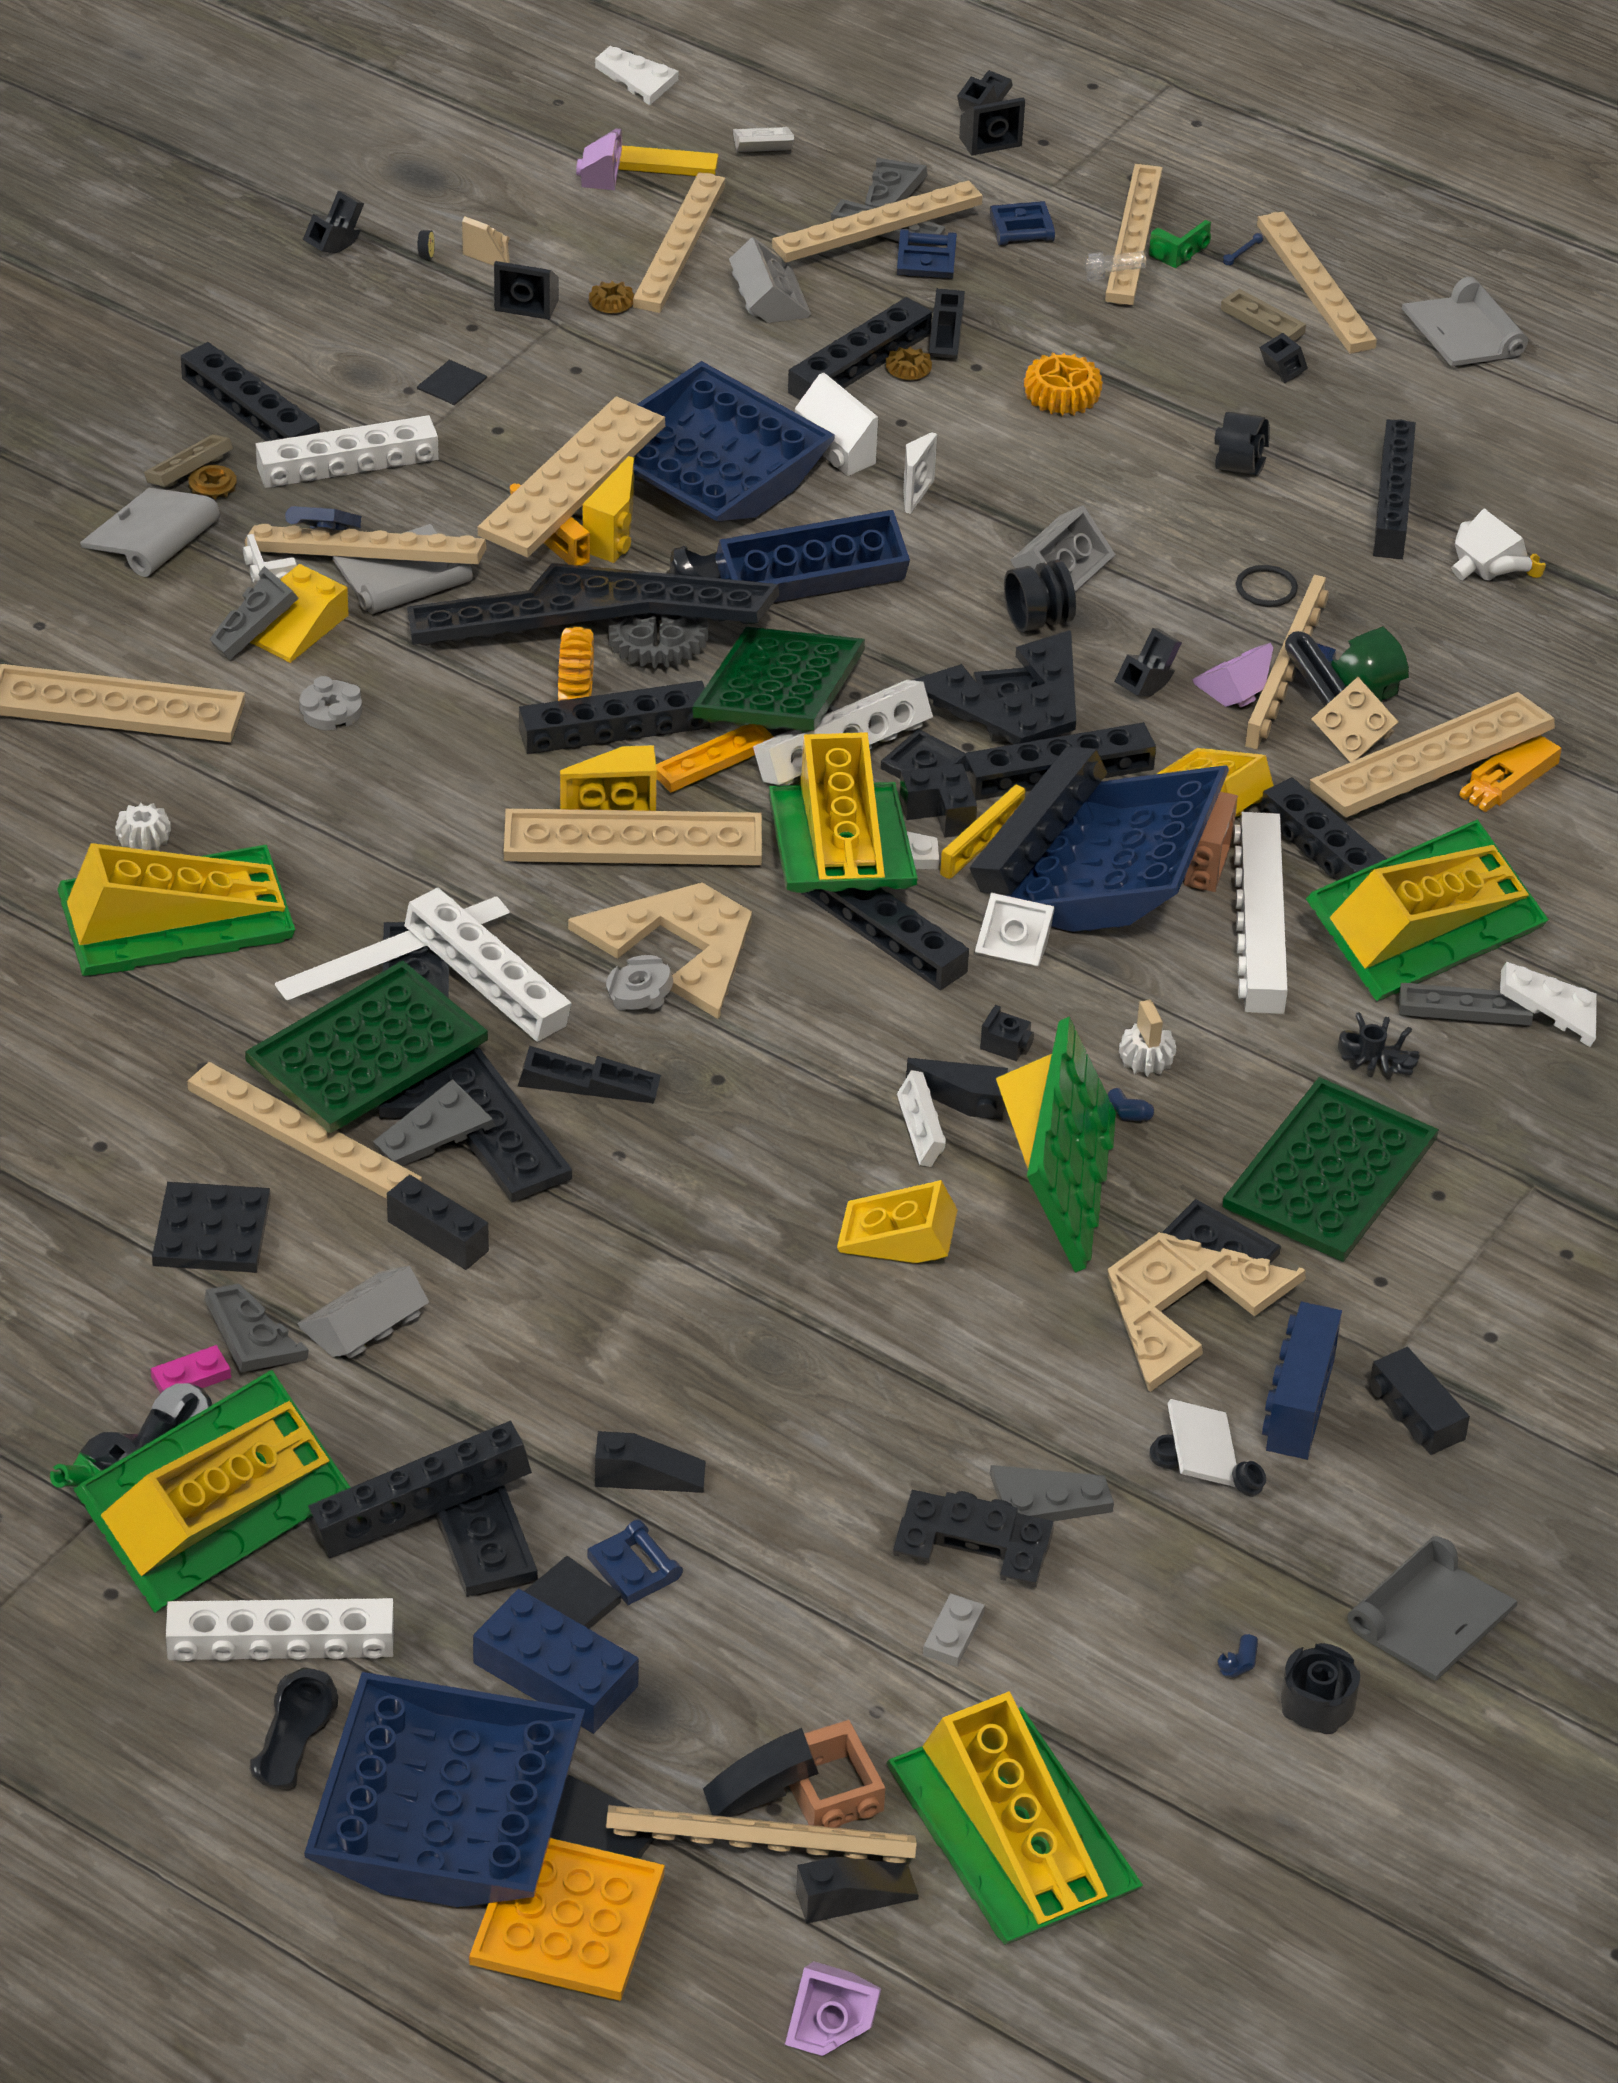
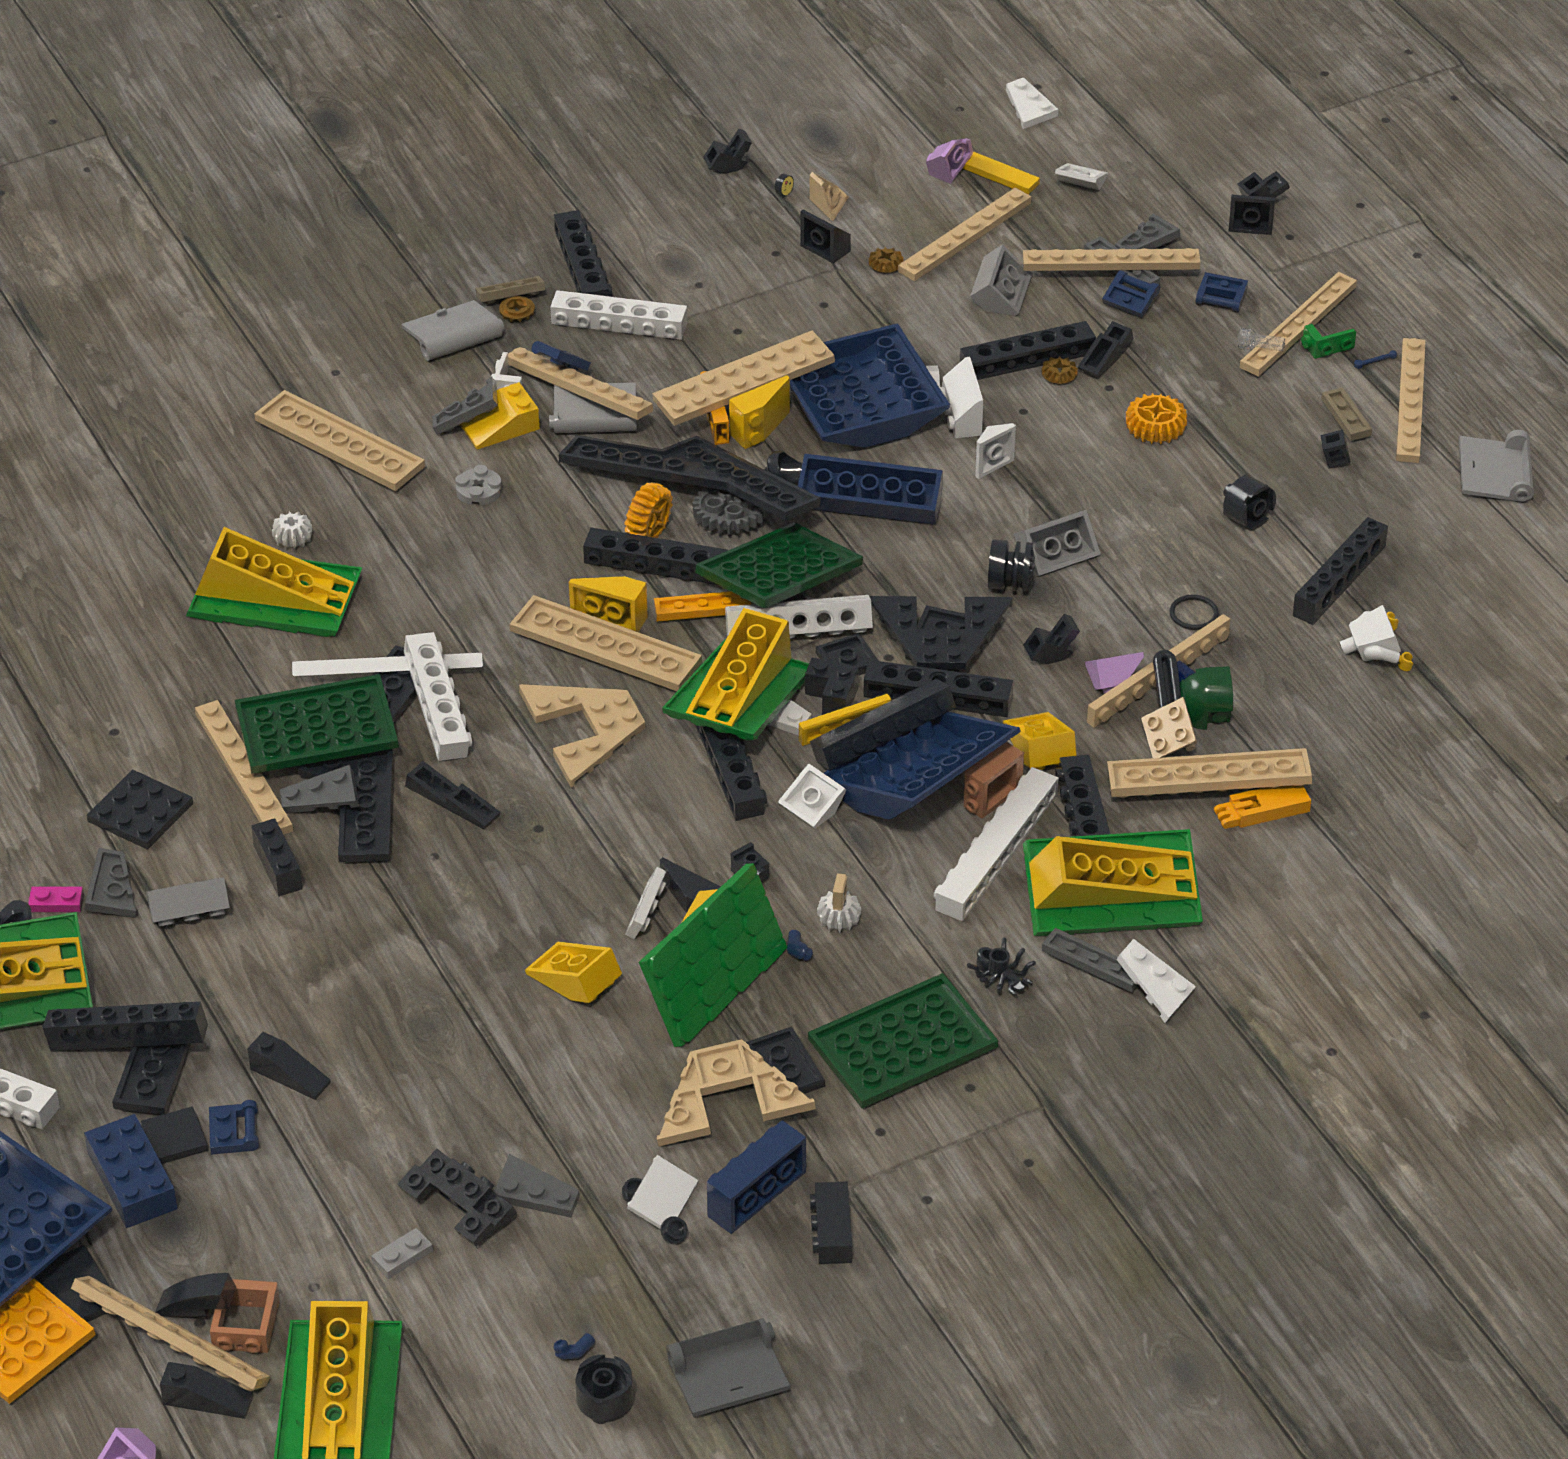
camera: 30 degrees right, 0 degrees up
black window [417,359,487,405] -> none
light grey plate [606,955,673,1010] -> none

